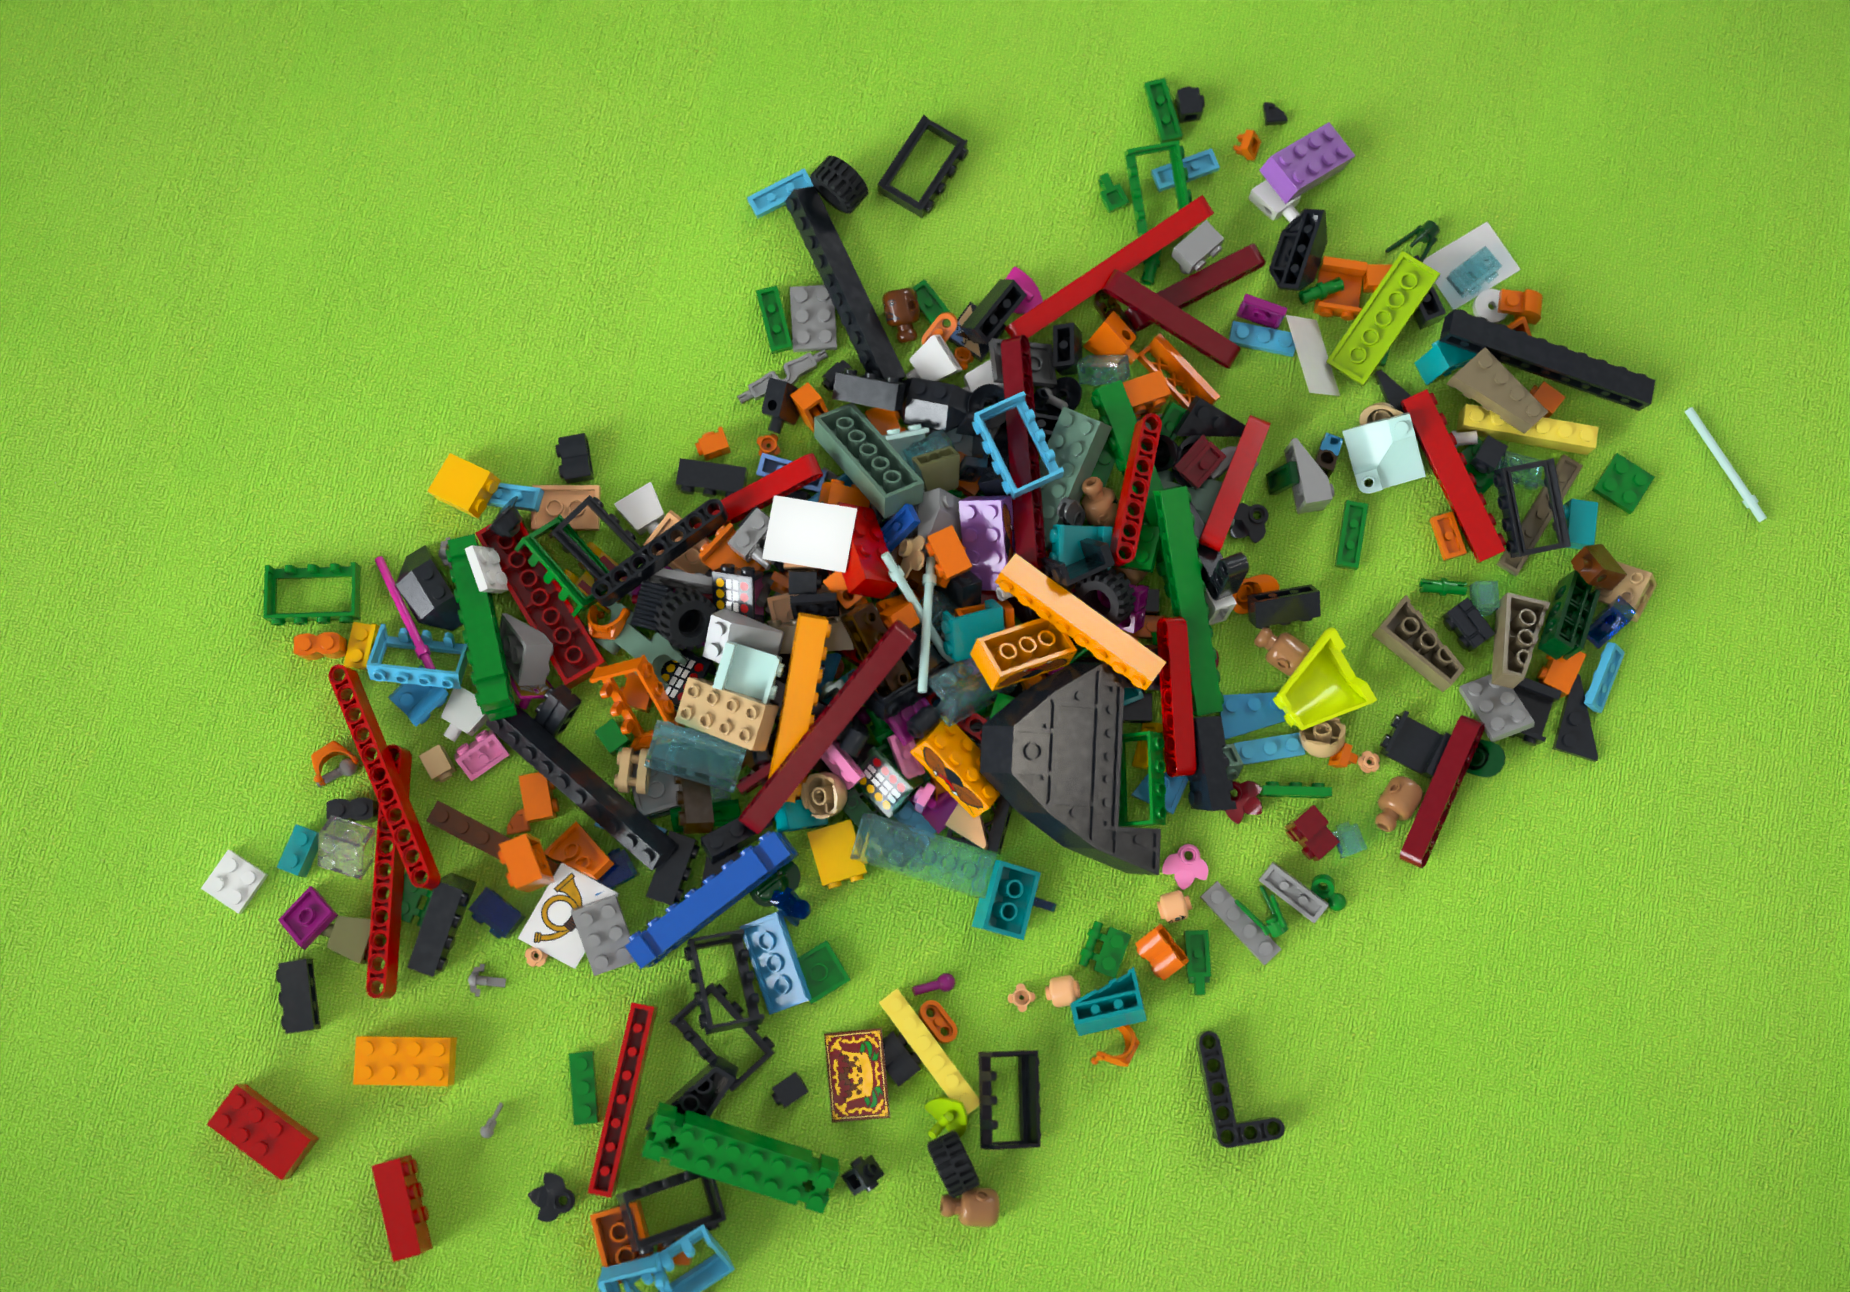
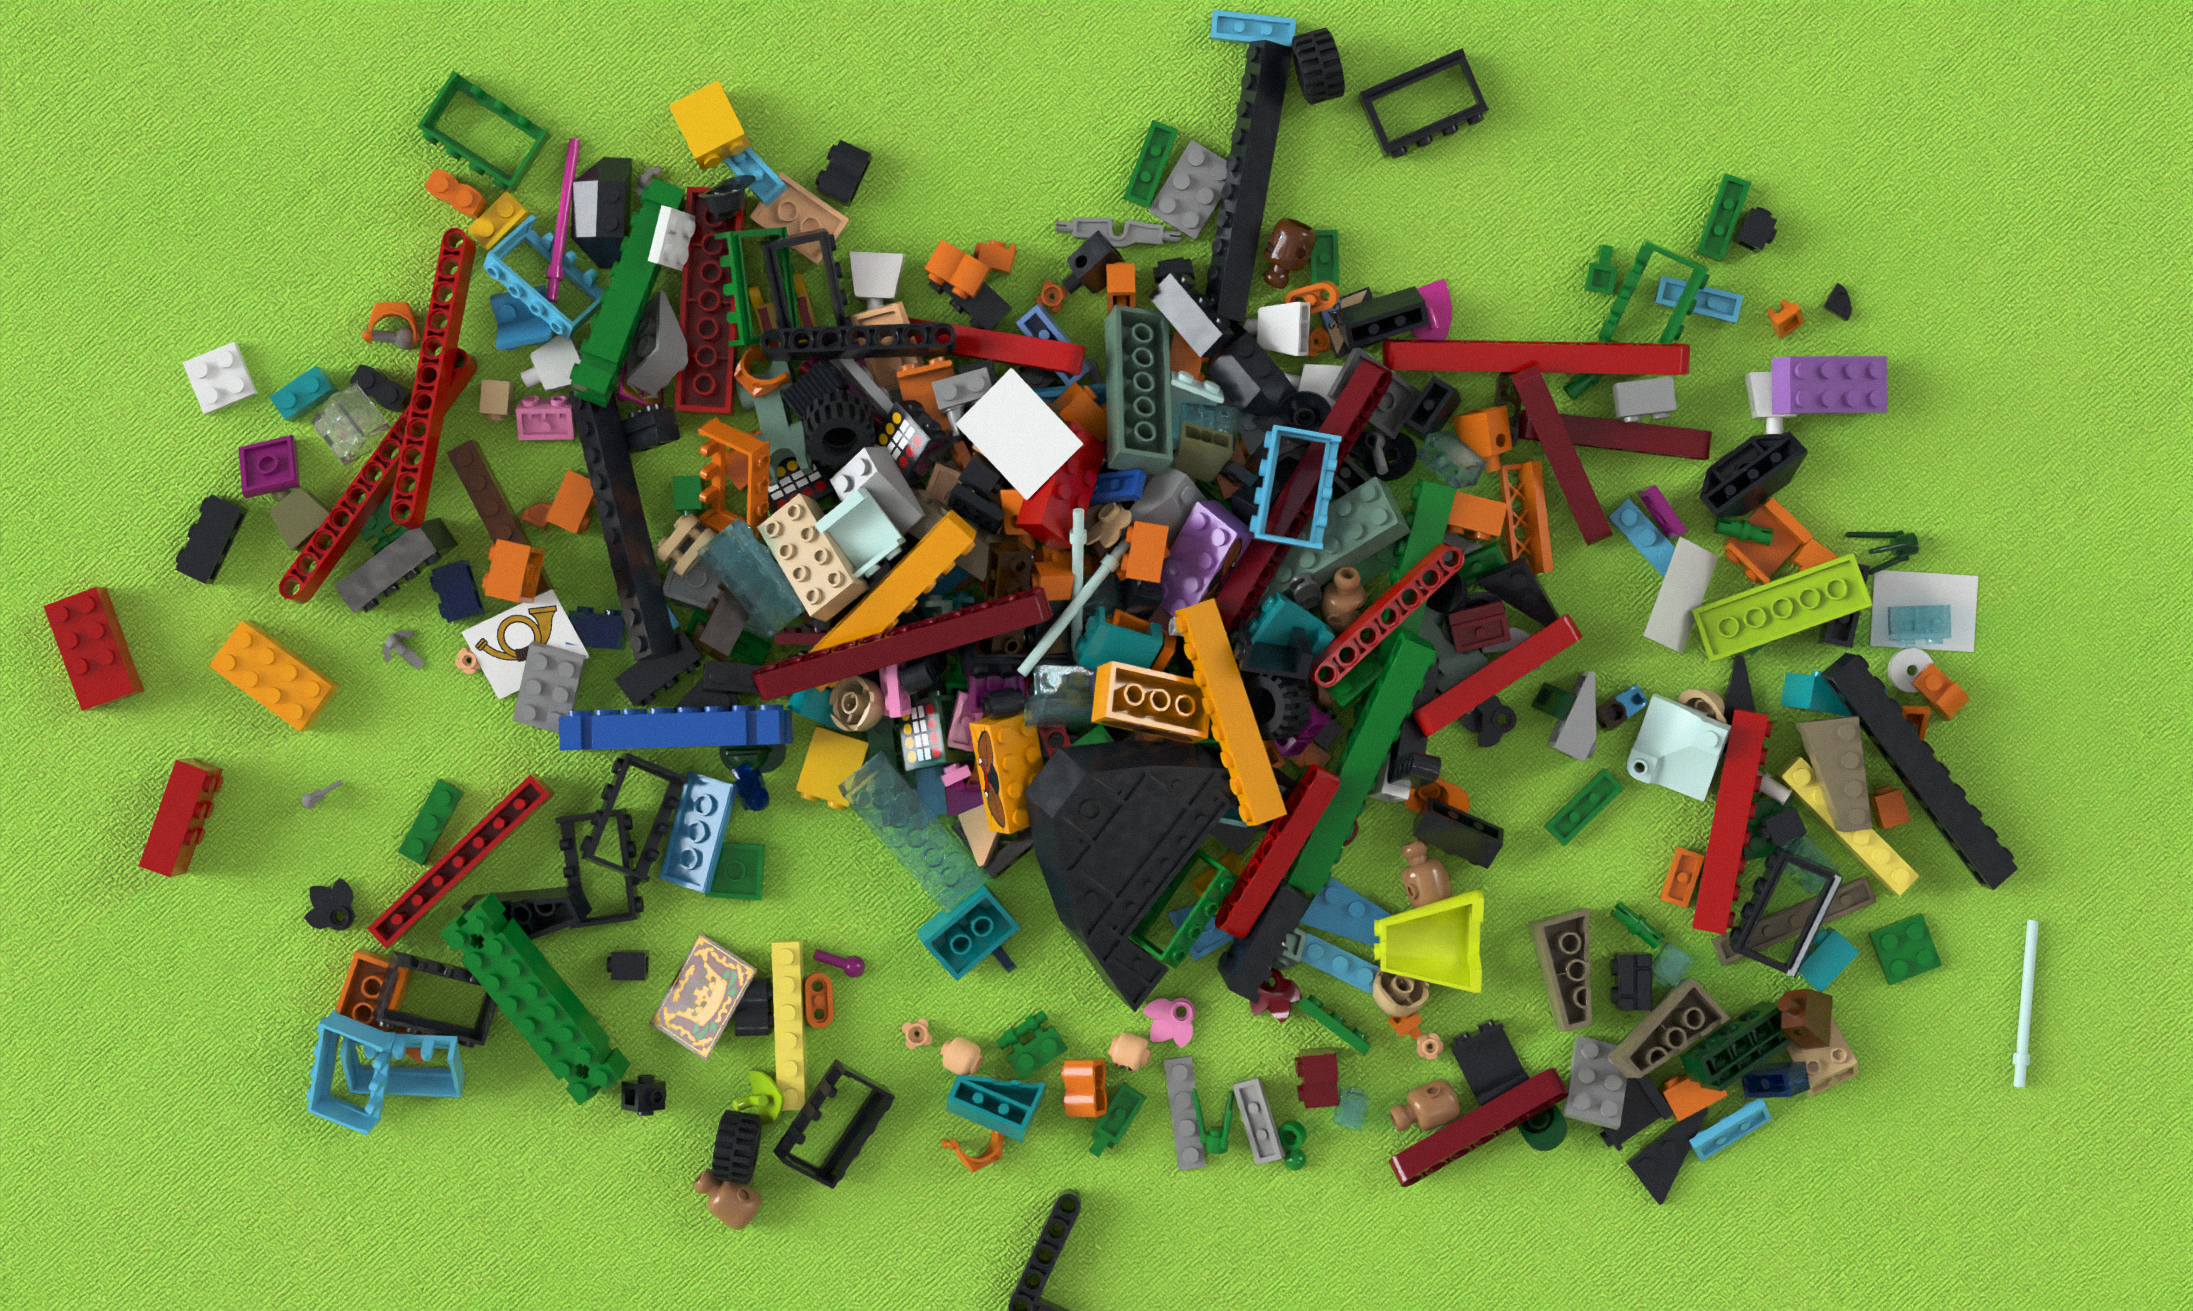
camera: 40 degrees right, 10 degrees up
orange wing [544,821,614,880] -> none
none -> orange brick [924,239,991,300]

